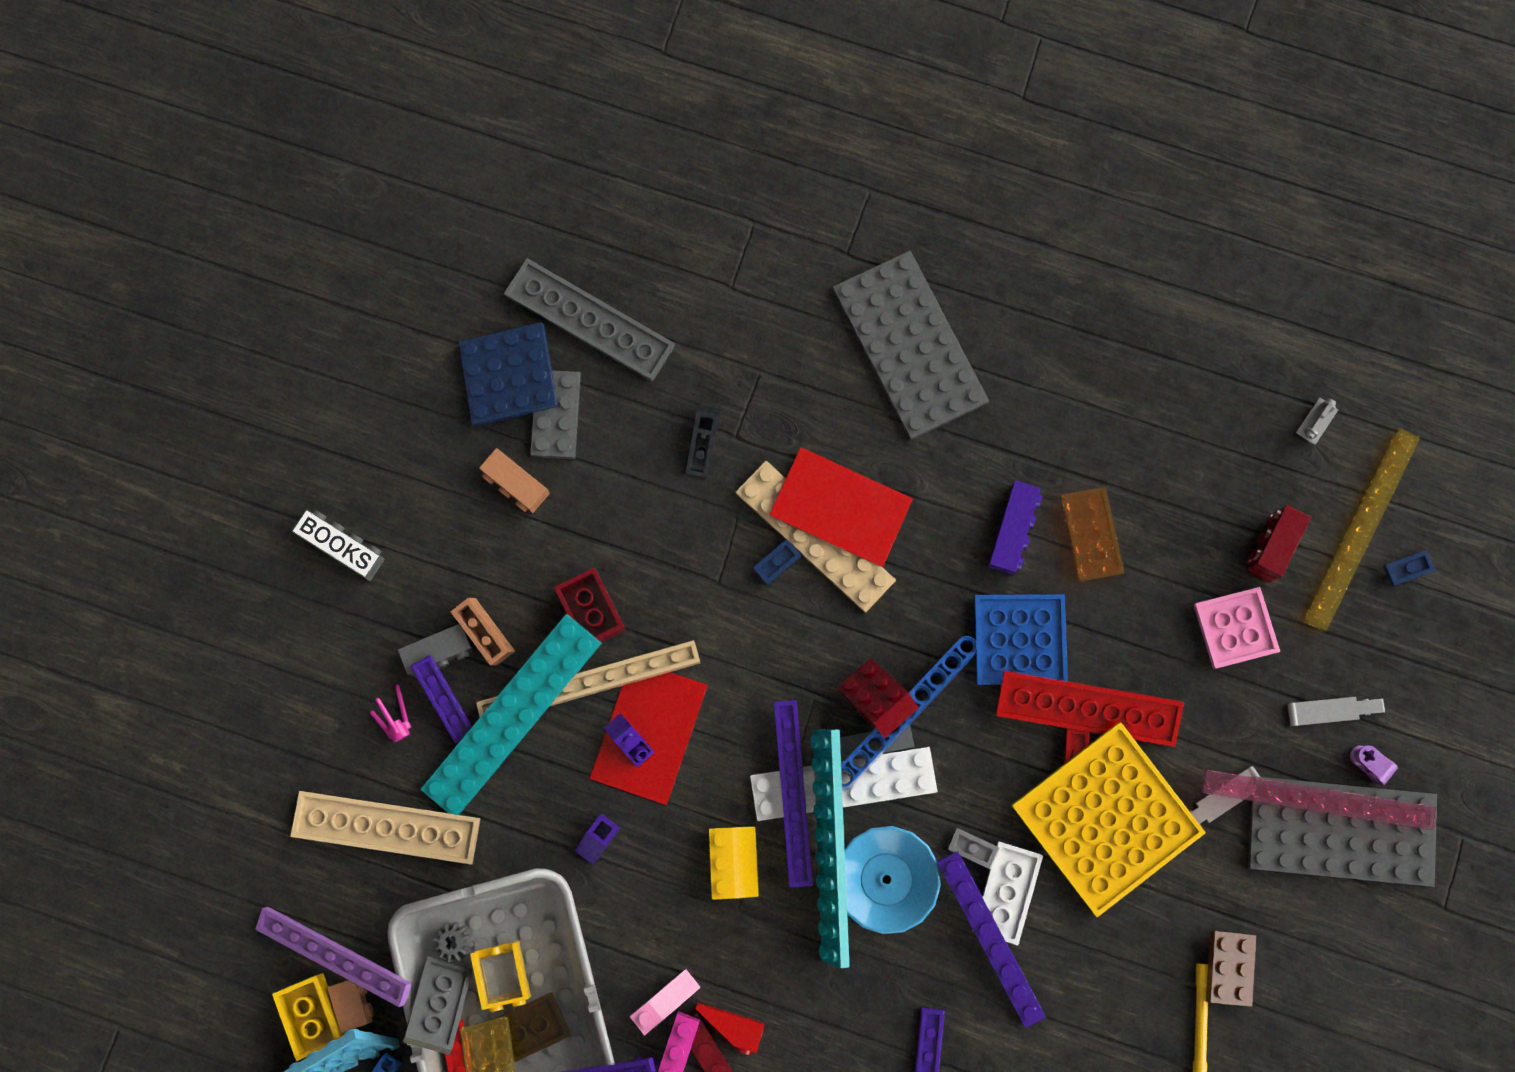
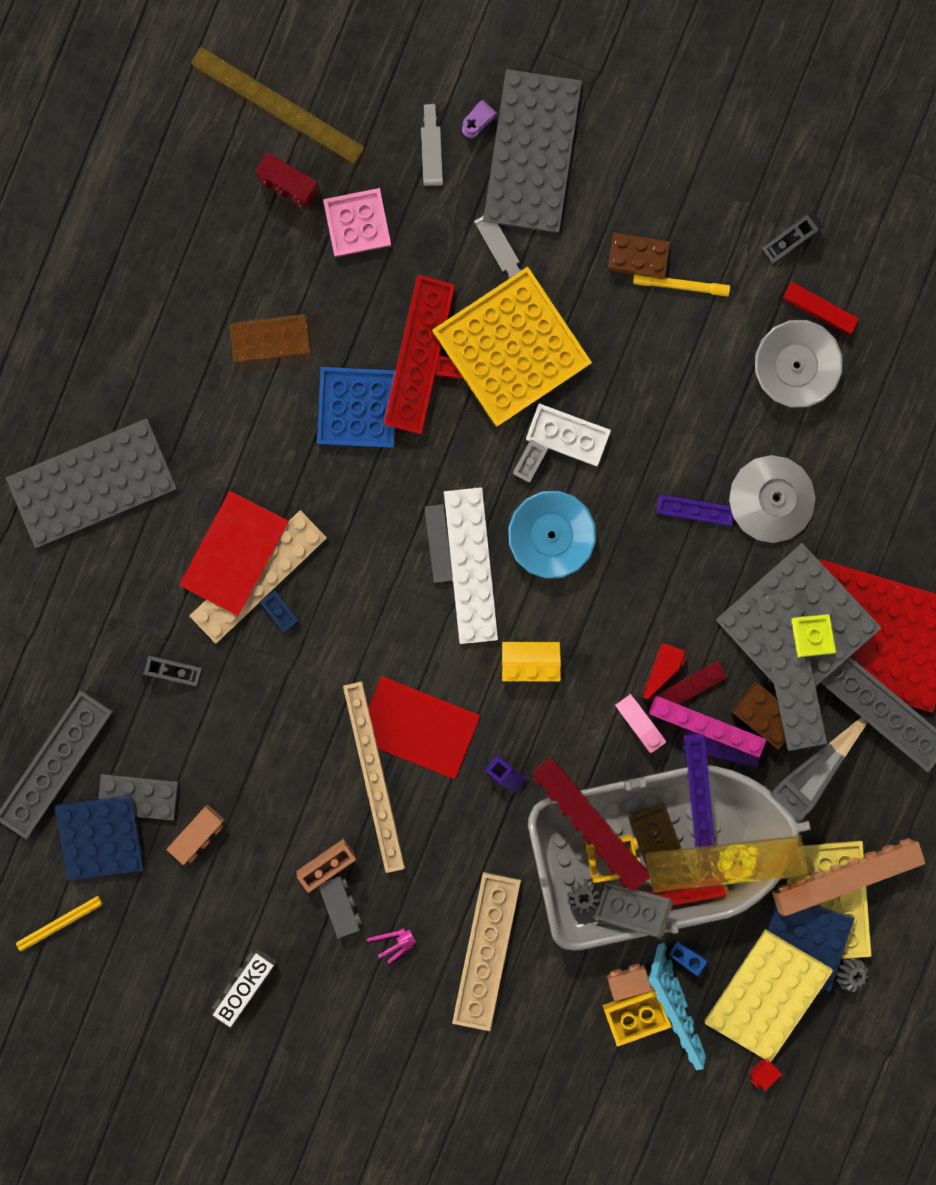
camera: 90 degrees left, 10 degrees up
medium lavender plate [256,907,412,1007] -> none
dark purple tile [410,654,473,744] -> none
teal plate [421,614,602,815] -> none
dark red brick [554,567,626,643] -> none
dark purple slope [604,713,655,767] -> none
dark purple plate [774,700,813,888] -> none
teal plate [811,729,849,968] -> none
dark red brick [837,658,919,738] -> none
blue beam [841,636,977,791] -> none
dark purple plate [937,850,1046,1028] -> none
dark purple brick [987,480,1042,575] -> none
clear pink plate [1202,770,1436,830] -> none
light grey hinge [1296,398,1339,445] -> none
dark blue plate [1383,550,1436,587] -> none
none -> yellow axle [16,896,103,951]
none -> dark red brick [533,756,651,892]

